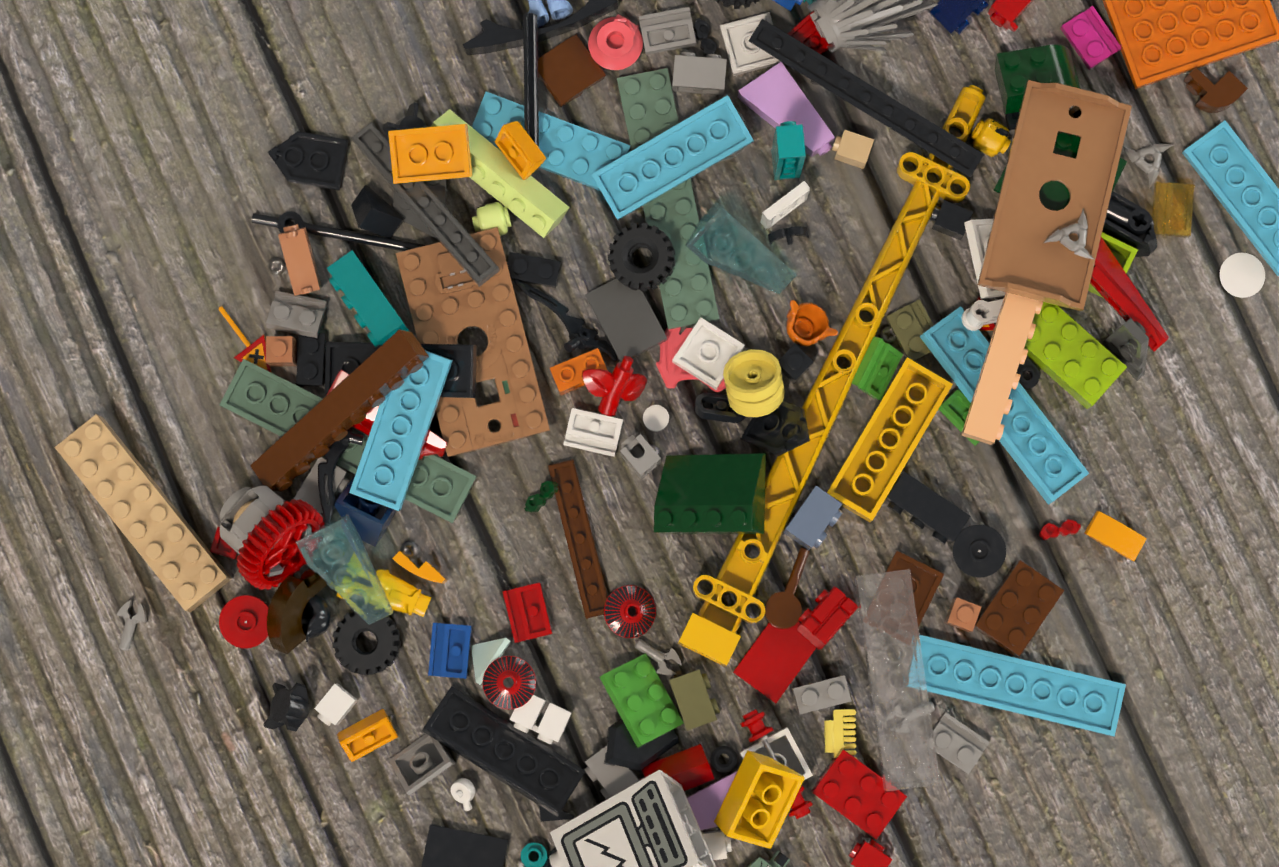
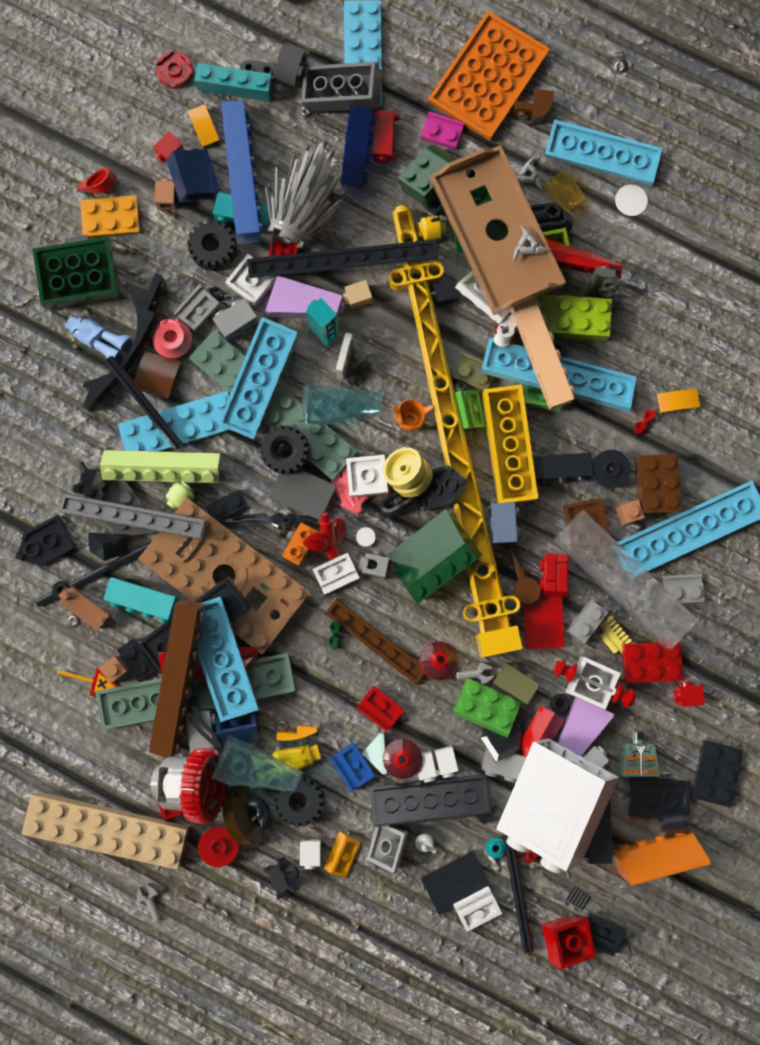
camera: 45 degrees left, 0 degrees up
light grey plate [266,291,327,339] -> none
light orange plate [388,124,472,184] -> none
light orange slope [494,121,546,180] -> none
yellow slope [714,750,805,849] -> none
black brick [778,344,814,384] -> none

